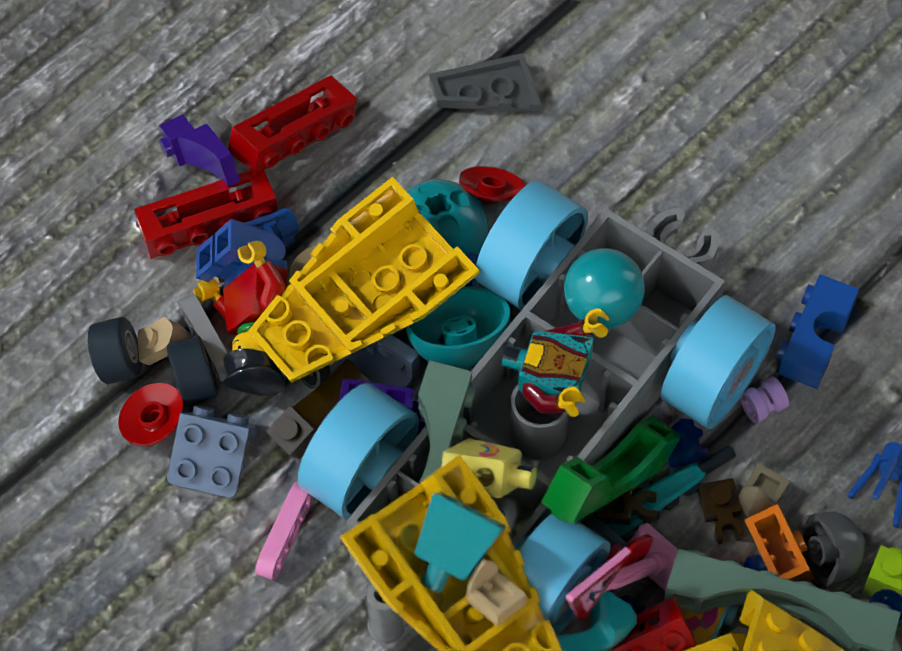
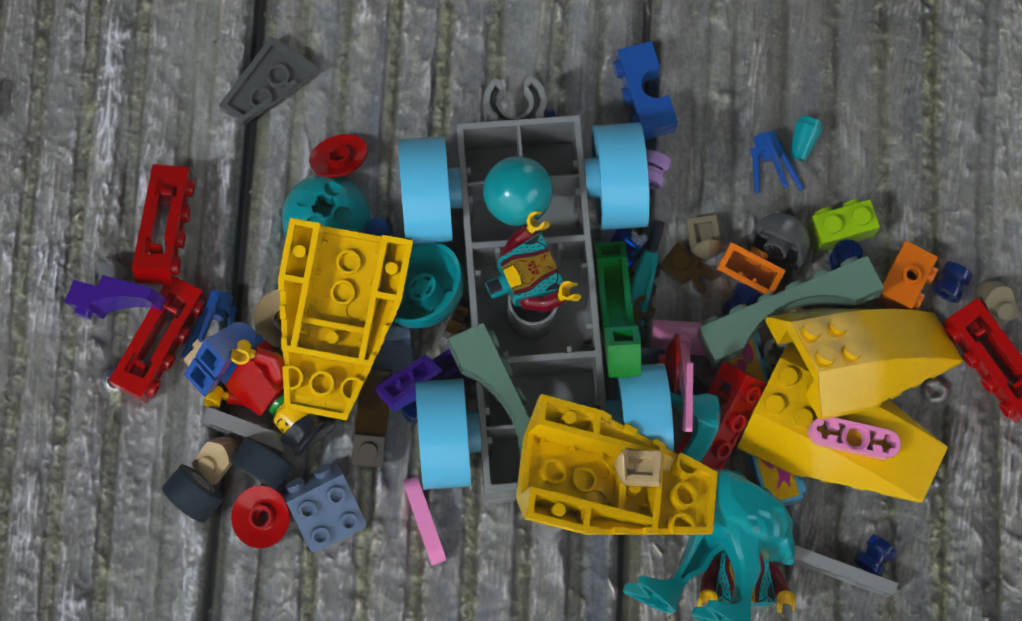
camera: 45 degrees left, 15 degrees up
teal torso [415,491,506,593] -> none
light yellow torso [442,438,537,498] -> none

